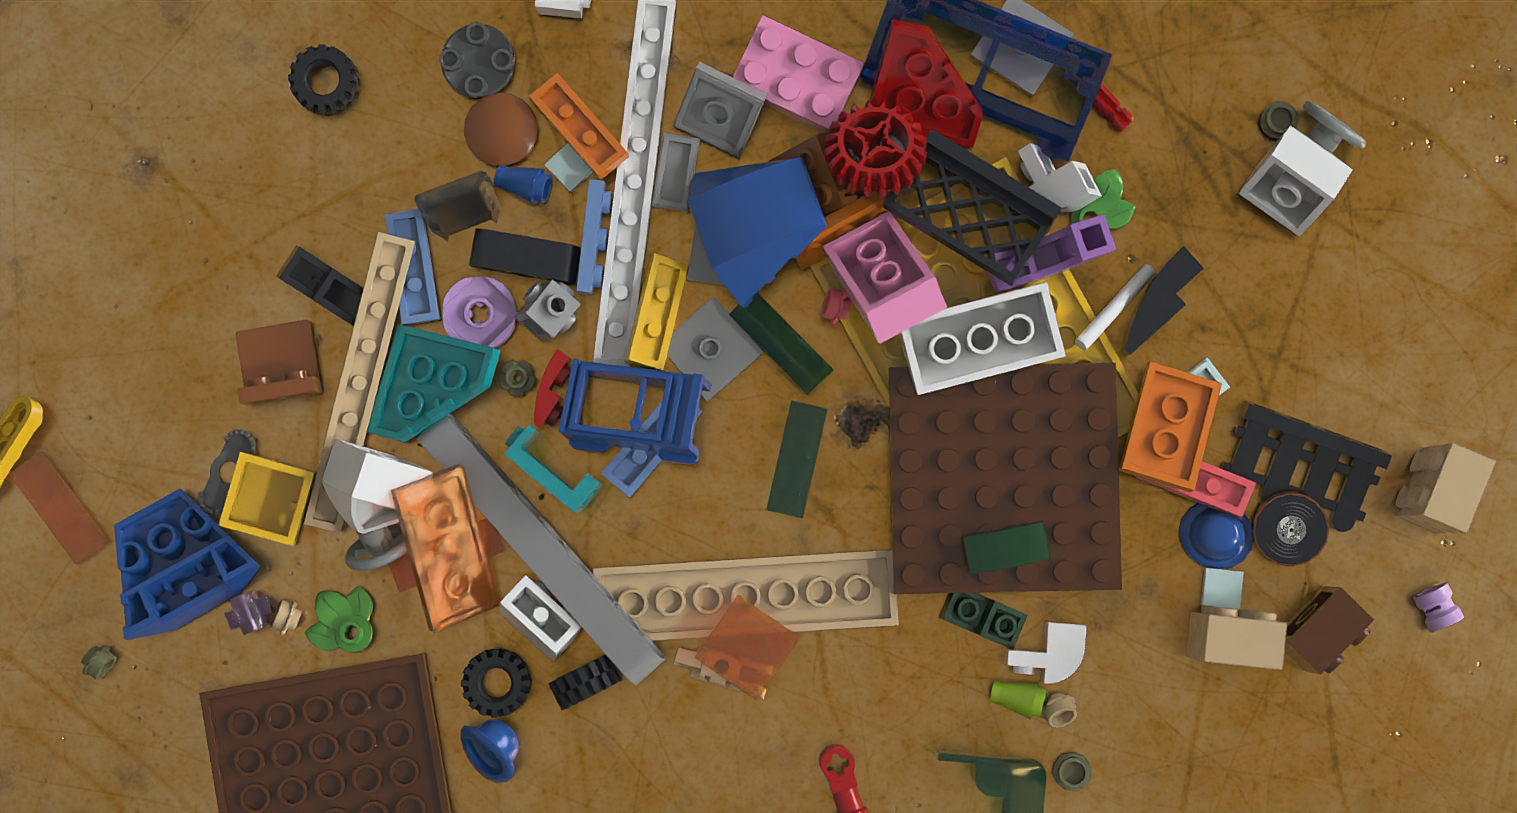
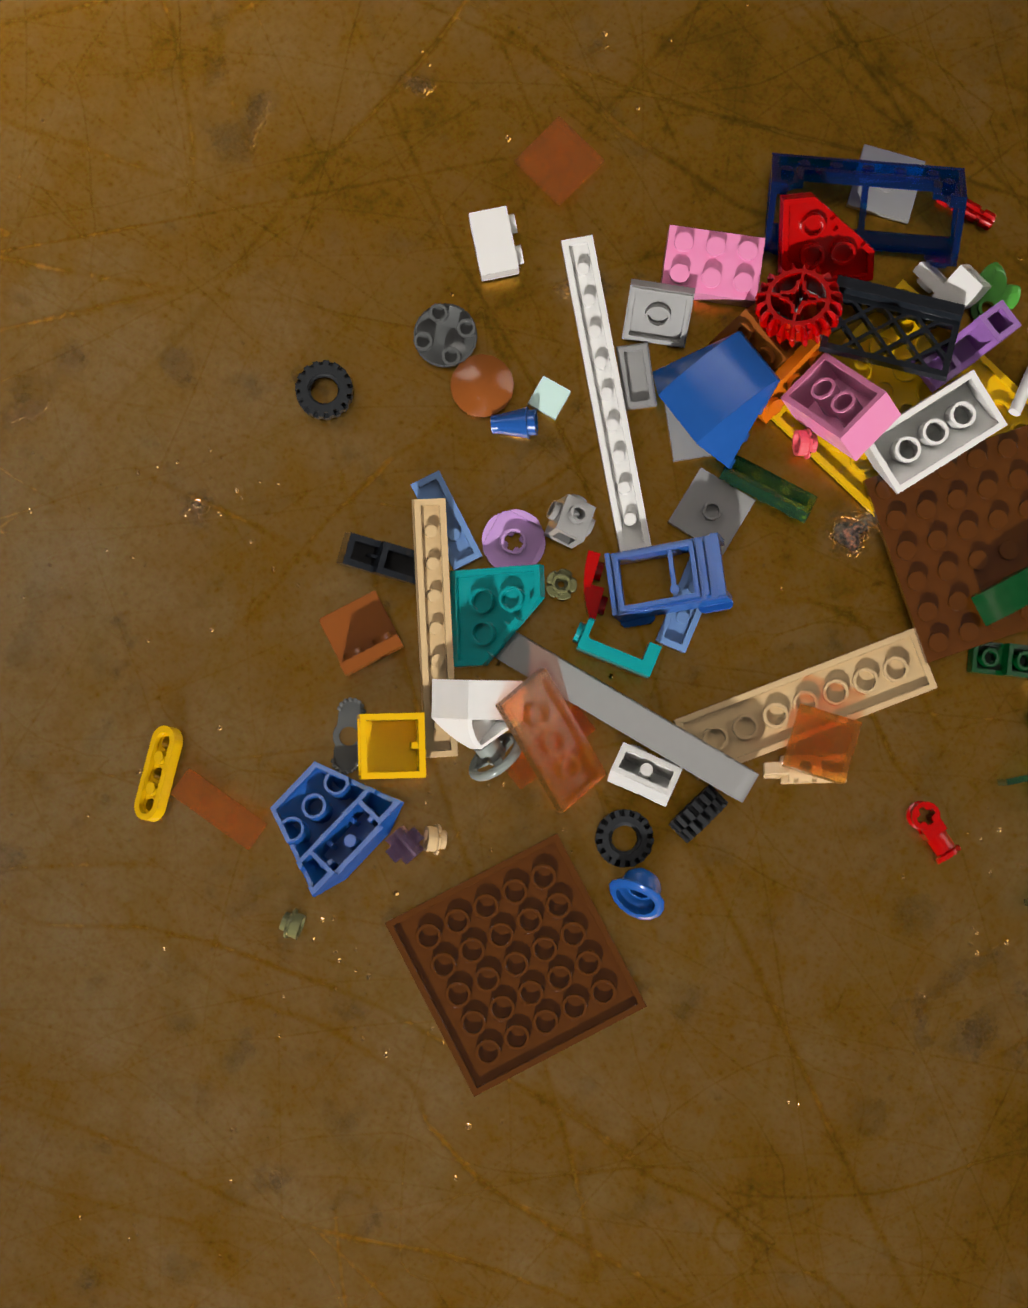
camera: 20 degrees left, 0 degrees up
bright green plate [305,586,373,653] -> none
clear smoke slope [415,171,502,242] -> none
black beam [468,228,581,285] -> none
orange plate [529,73,629,180] -> none
medium blue plate [576,179,612,296] -> none
yellow plate [624,253,689,371] -> none
clear green plate [766,400,828,519] -> none

